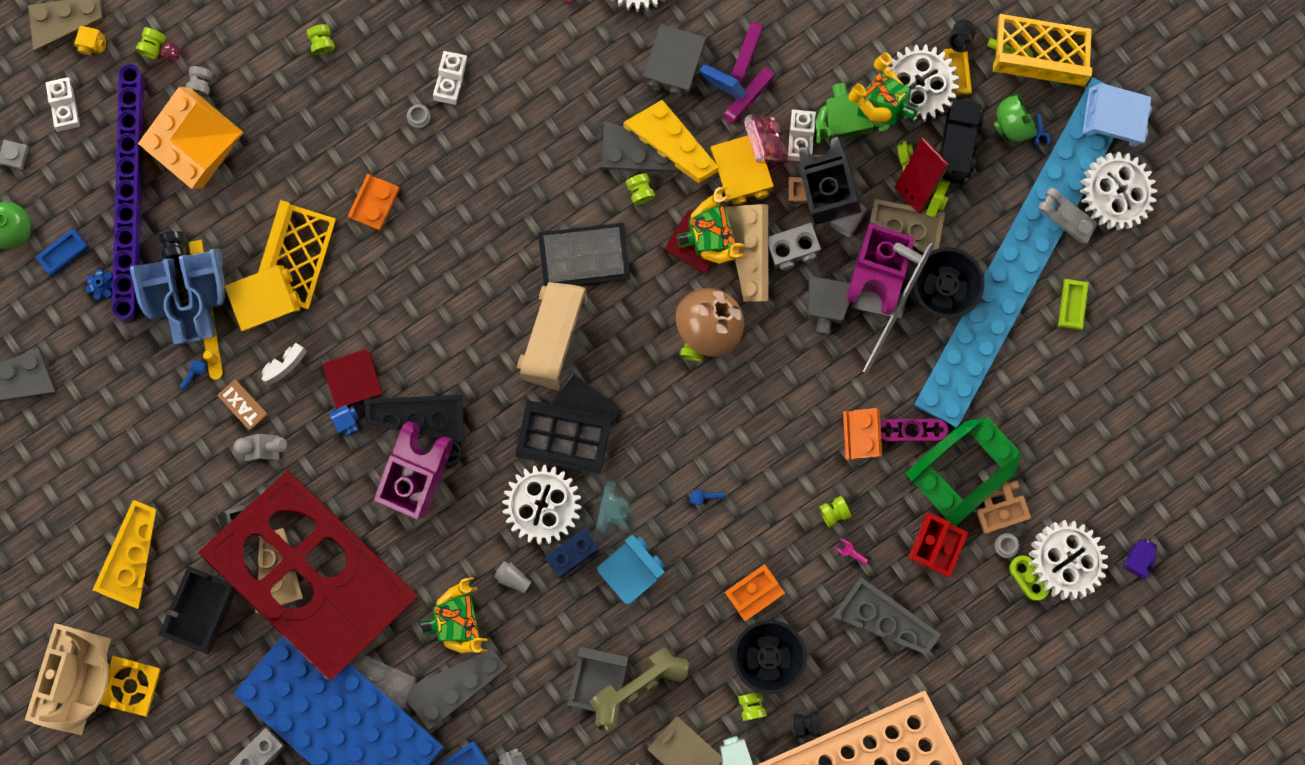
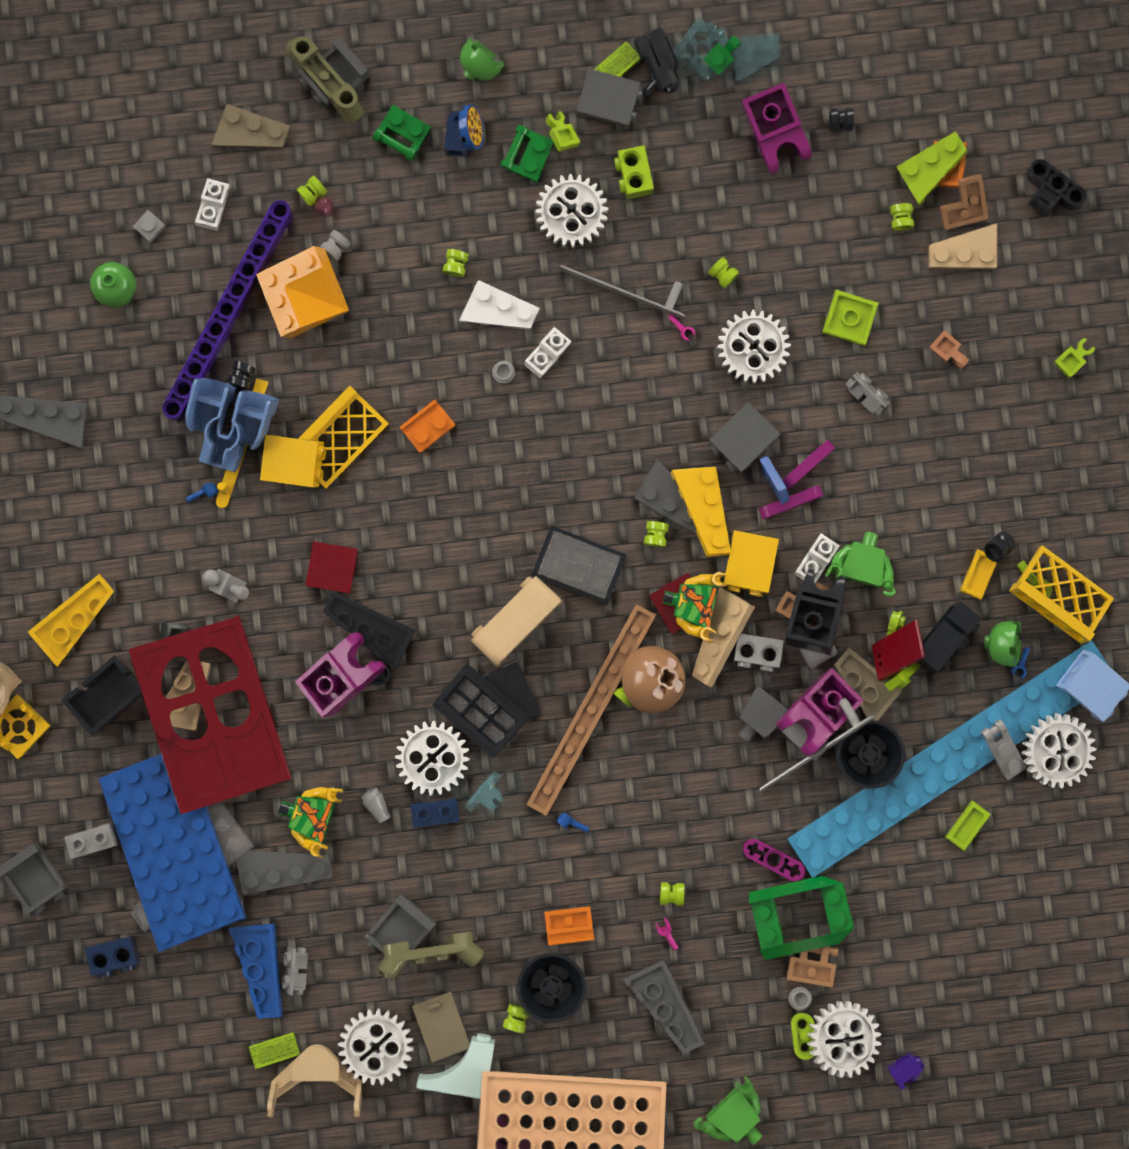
camera: 25 degrees right, 5 degrees up
blue tile [35,228,89,277] -> none
yellow plate [74,26,106,55] -> none
blue plant [85,269,113,301] -> none
medium nougat tile [217,379,268,431] -> none
white slope [262,343,307,385] -> none
blue plate [329,404,359,437] -> none
dark azure bracket [597,534,665,604] -> none
clear pink plate [743,114,788,165] -> none
black wheel [793,712,821,739] -> none
orange plate [843,408,882,460] -> none
torso [849,52,919,125] -> none
white gear [889,44,959,122] -> none
red brick [907,513,968,577] -> none
none -> white wing [459,280,540,330]
none -> medium nougat plate [526,604,656,816]
none -> bright green torso [694,1076,762,1145]

